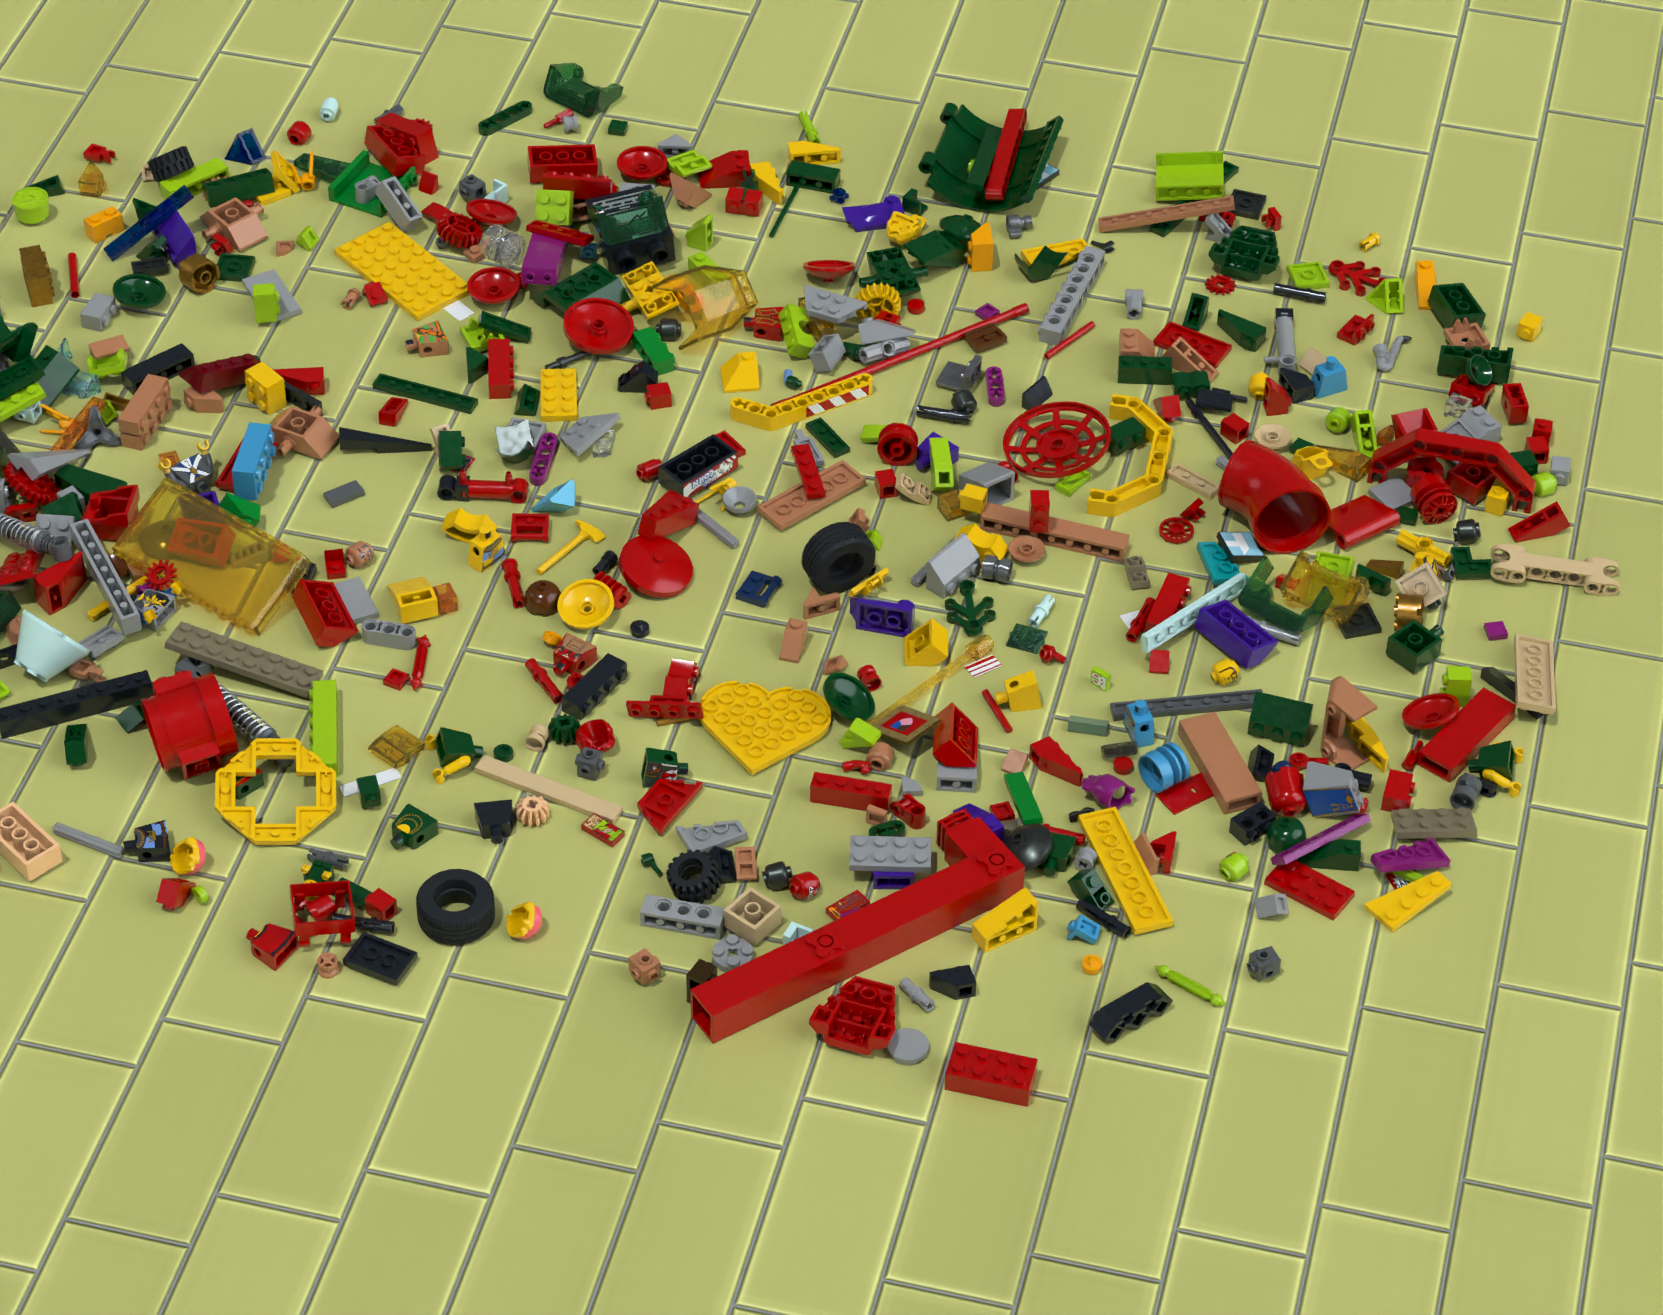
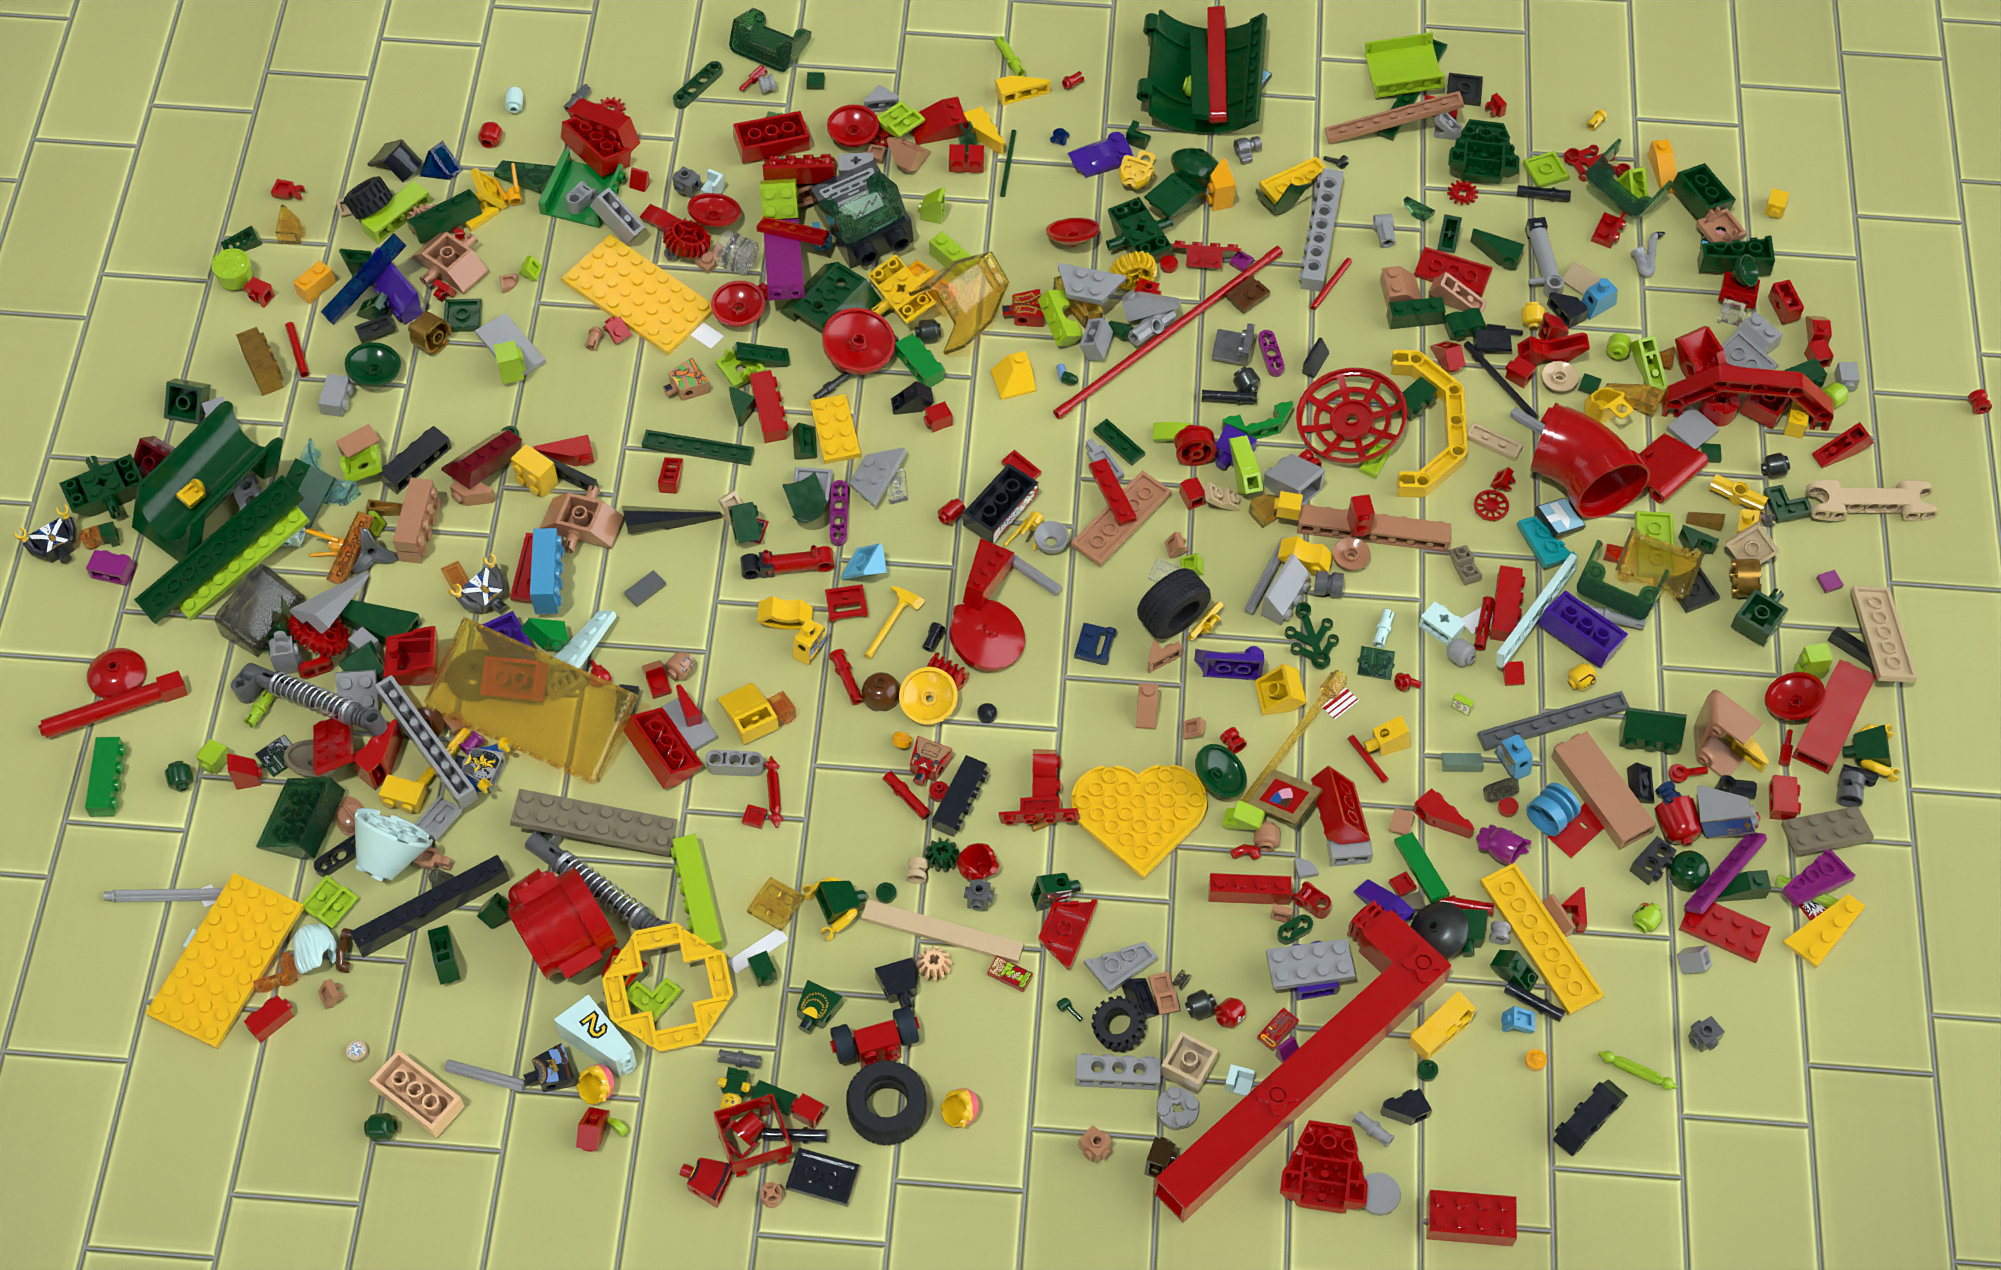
camera: 10 degrees left, 15 degrees up
red gear [144,560,177,591] -> none
yellow beam [730,373,873,431] -> none
dark green brick [786,160,841,194] -> none
black piece [1069,807,1095,823] -> none
red wheel [1410,474,1458,524] -> none
none -> red brick [243,277,275,308]
none -> black piece [367,139,422,182]
none -> yellow brick [378,774,428,814]
none -> light aqua wing [548,611,617,671]
none -> light aqua slope [554,995,637,1077]
none -> lime plate [626,977,682,1022]
none -> red slope [676,684,702,727]
none -> brick [829,1006,920,1069]
none -> nougat tile [867,144,887,164]
none -> red pin [1062,71,1084,89]
none -> red bracket [1171,240,1242,269]
none -> clear smoke bush [1173,969,1192,991]
none -> green slope [1221,401,1293,439]
none -> clear green tile [1403,196,1435,221]
none -> dark green tile [1416,1059,1438,1082]
none -> light aqua brick [1418,601,1466,646]
none -> light grey head [1446,638,1476,667]
none -> red arch [1517,332,1590,366]
none -> clear green windscreen [1586,138,1672,218]

